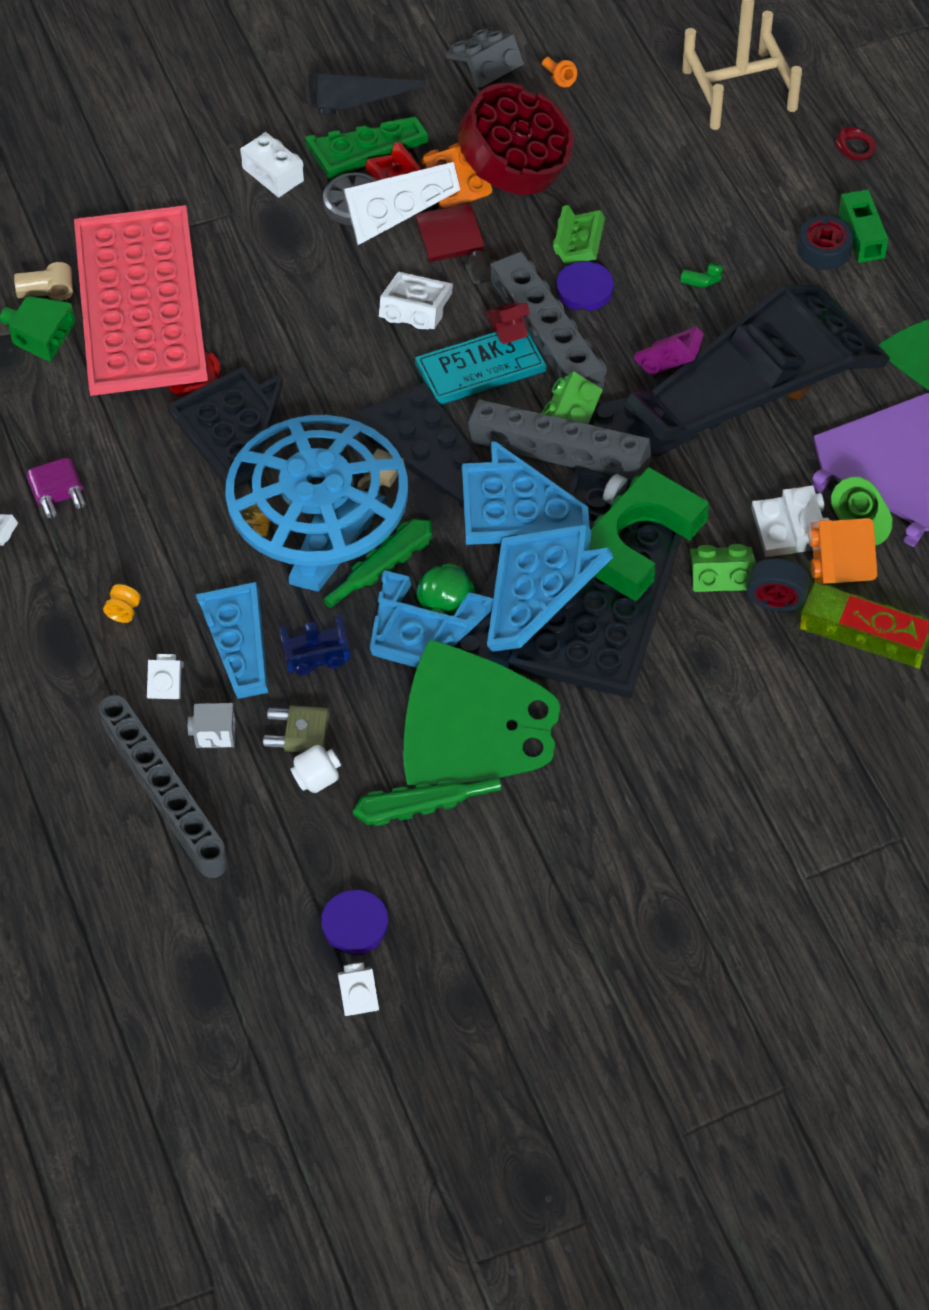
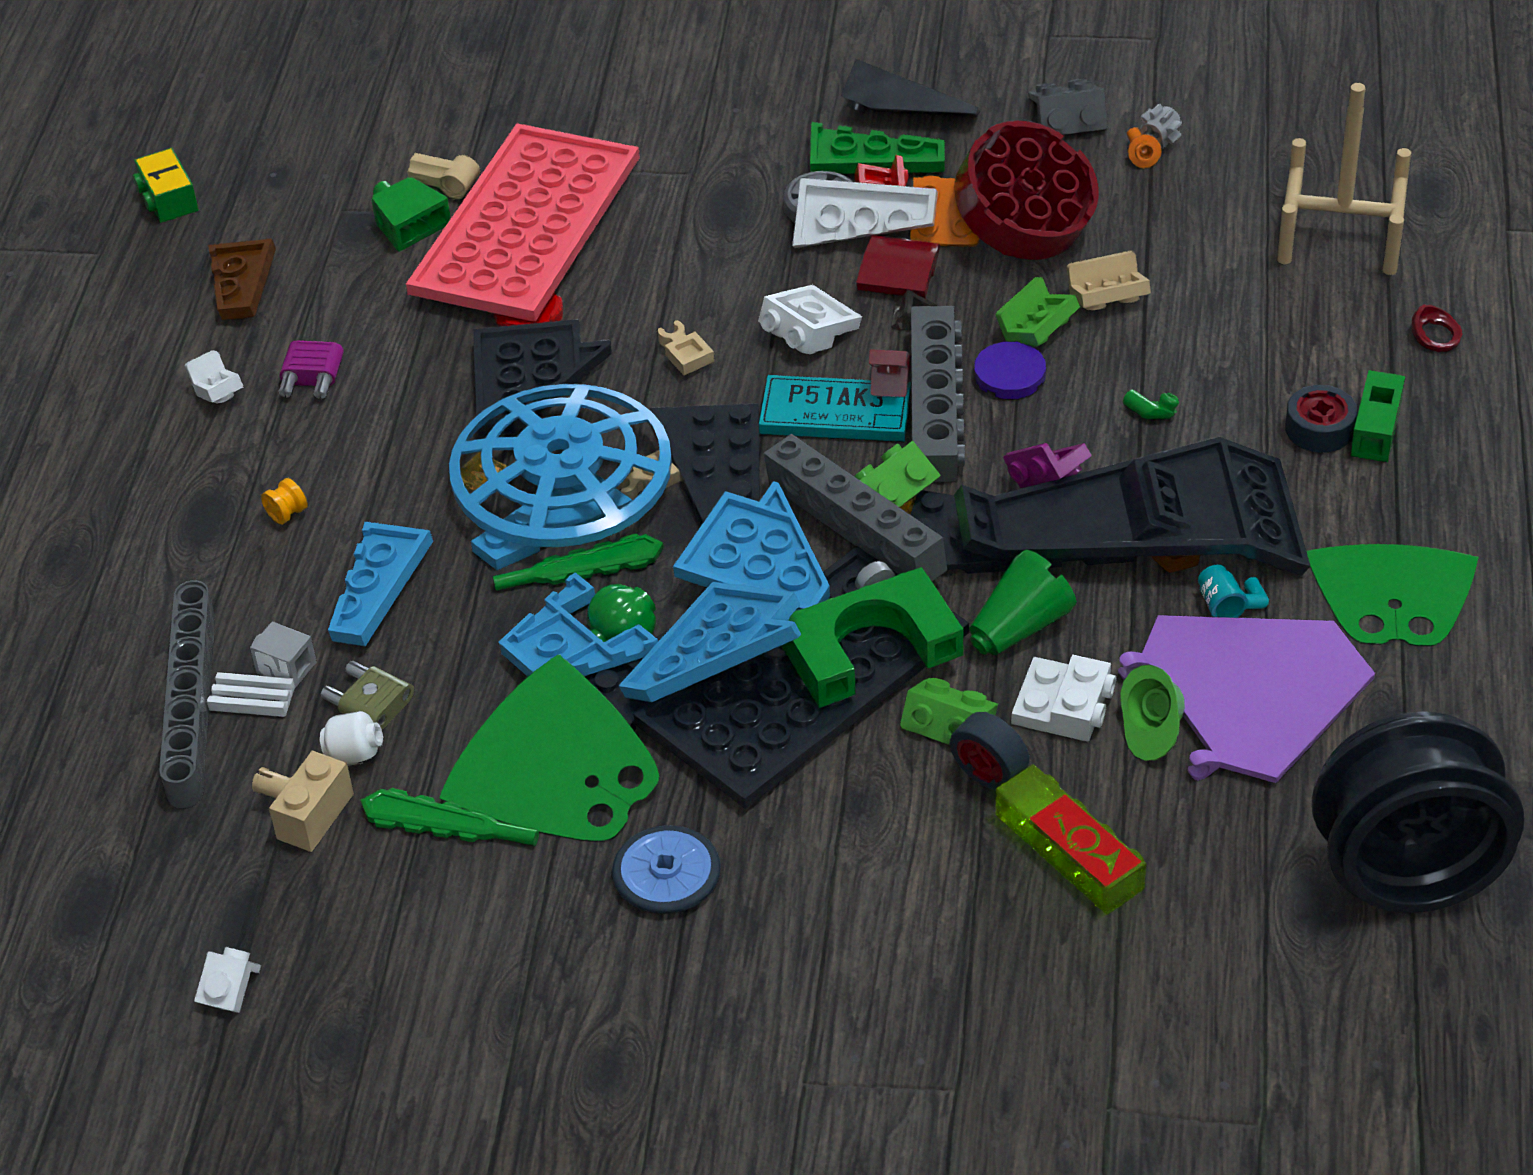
camera: 30 degrees right, 10 degrees down
white bracket [147,654,184,699] -> none
white brick [240,132,304,197] -> none
clear blue window [279,615,350,675] -> none
dark purple tile [321,890,389,955] -> none
orange bracket [808,518,877,585] -> none
none -> white tile [207,672,295,717]
none -> tan brick [252,751,354,852]
none -> medium blue wheel [612,825,721,914]
none -> tan plate [658,321,714,375]
none -> green cone [969,550,1077,655]
none -> tan bracket [1067,251,1151,310]
none -> light grey gear [1140,104,1182,148]
none -> teal piece [1198,565,1269,618]

